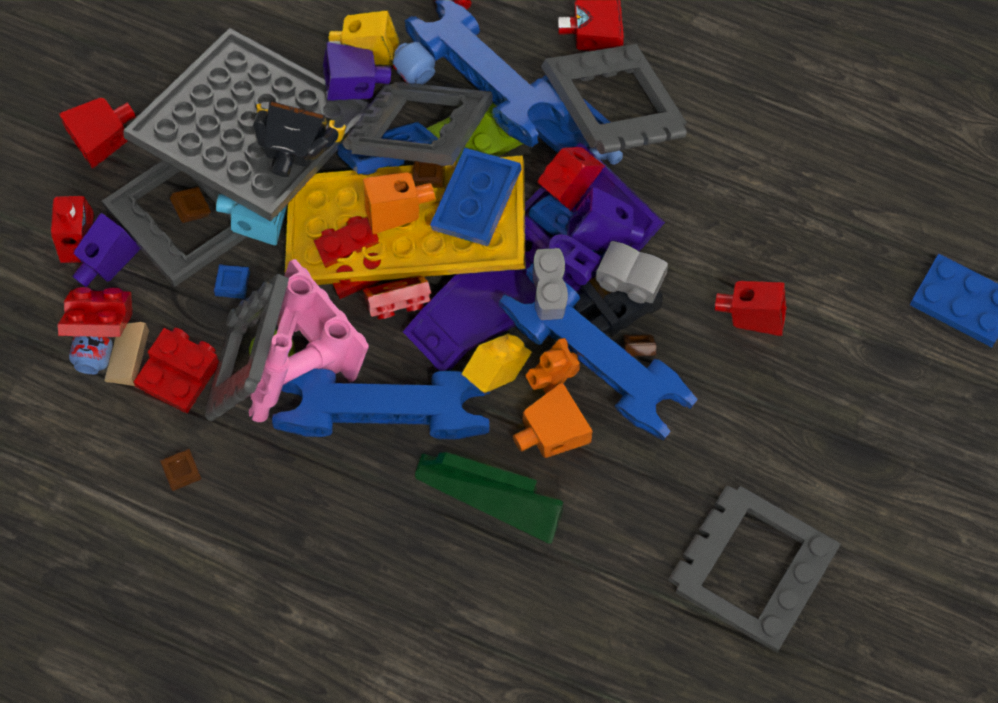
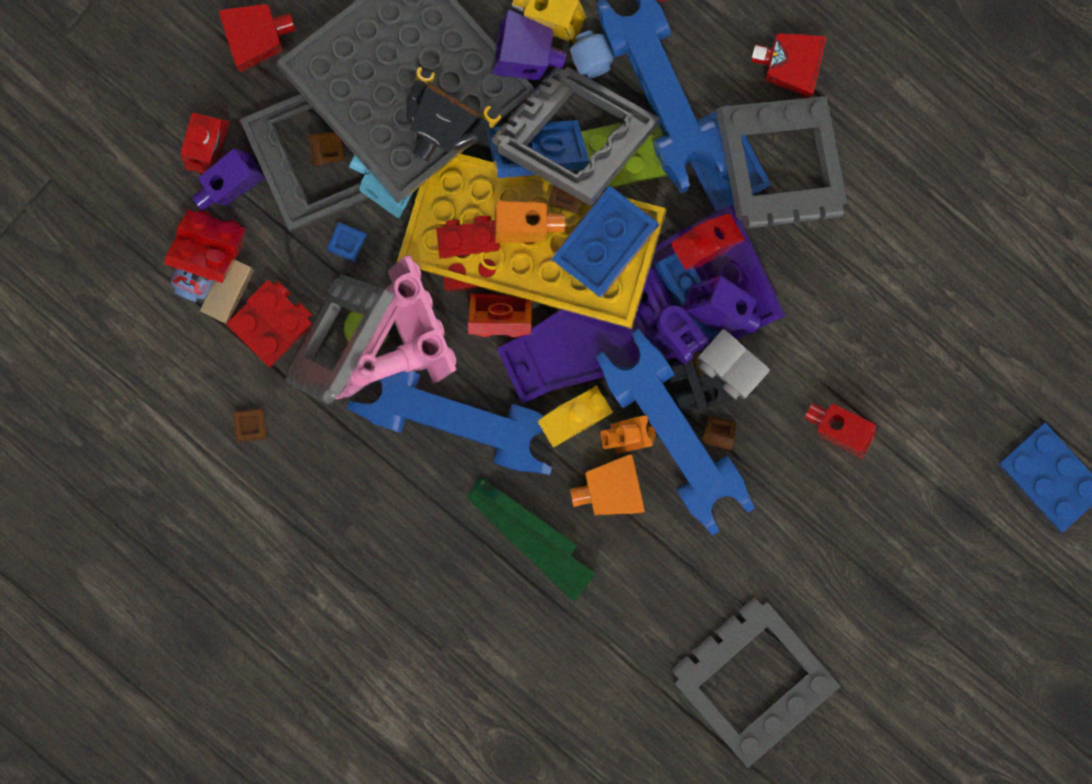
camera: 15 degrees right, 20 degrees up
light grey brick [532,248,568,320] -> none

